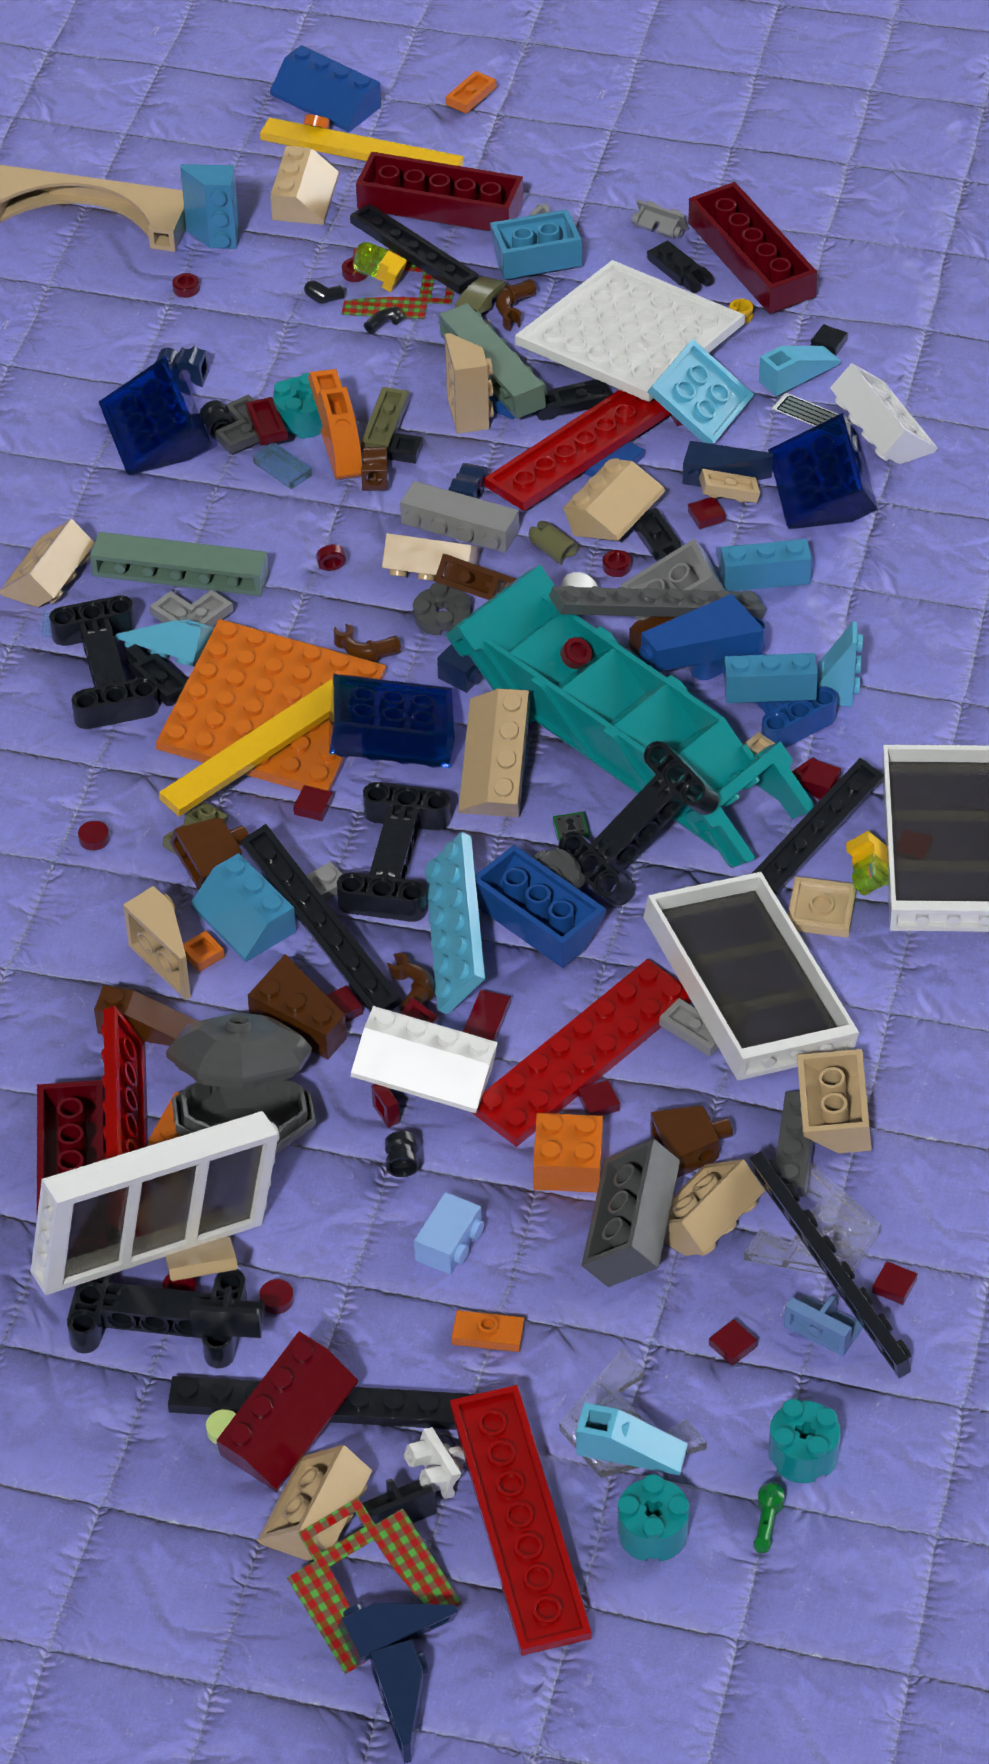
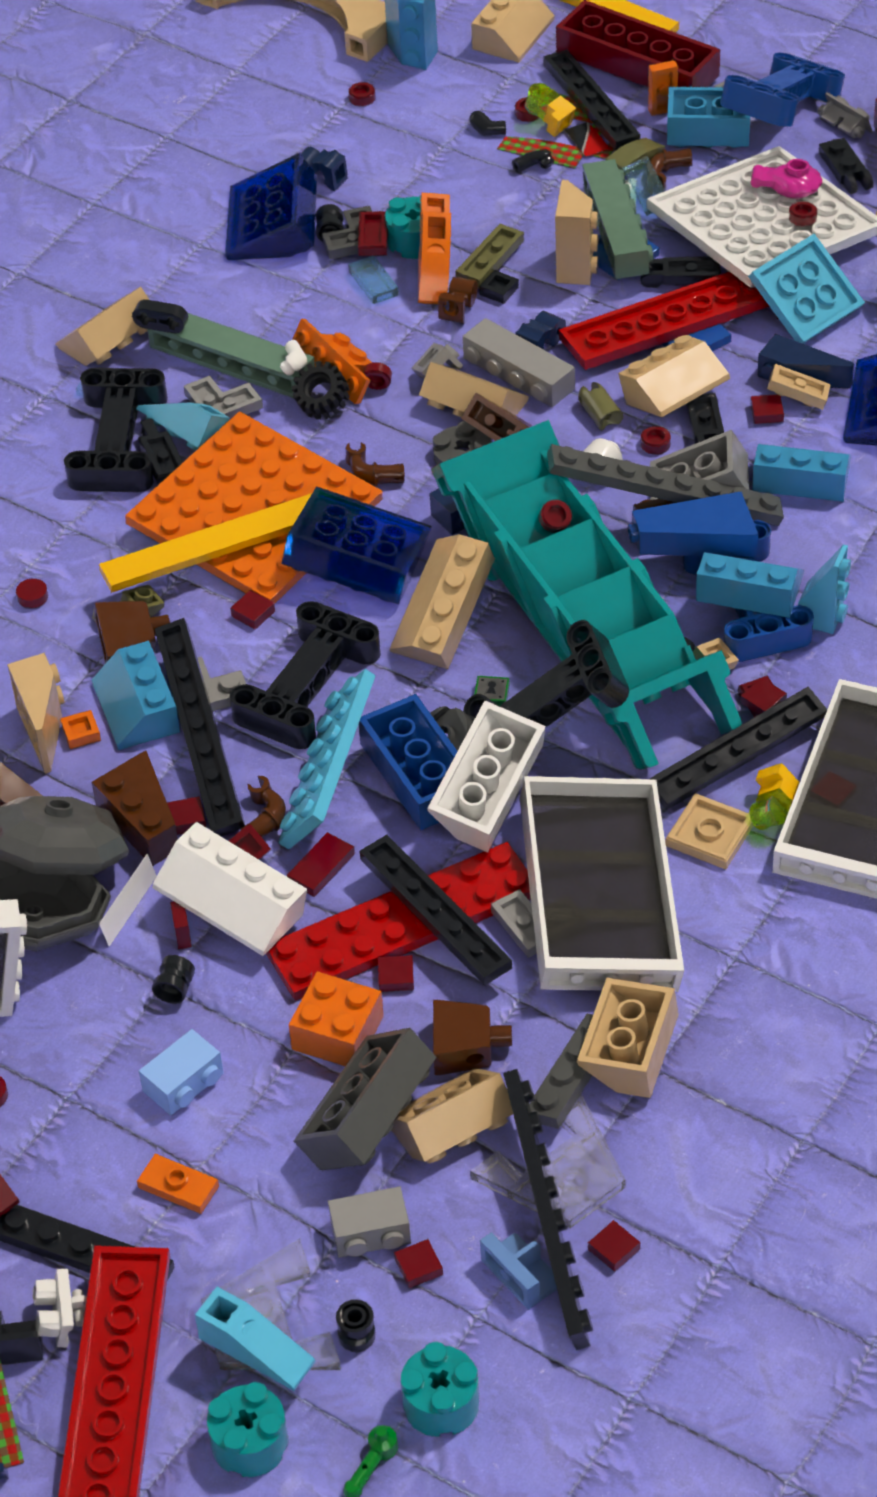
camera: 20 degrees right, 0 degrees up
none -> white sticker [99,854,157,947]
none -> black beam [132,300,189,333]
none -> white arm [280,340,307,376]
none -> orange bracket [292,318,372,404]
none -> black tyre [292,361,350,420]
none -> light grey brick [328,1186,411,1258]
none -> black wheel [336,1299,376,1352]
none -> black plate [359,835,512,986]
none -> light grey bracket [411,343,463,379]
none -> white slope [427,701,546,853]
none -> sticker [565,122,610,156]
none -> clear light blue tile [623,156,665,216]
none -> orange plate [648,60,678,116]
none -> blue beam [720,52,845,127]
none -> dark pink animal [751,159,822,199]
none -> dark red tile [788,202,818,226]

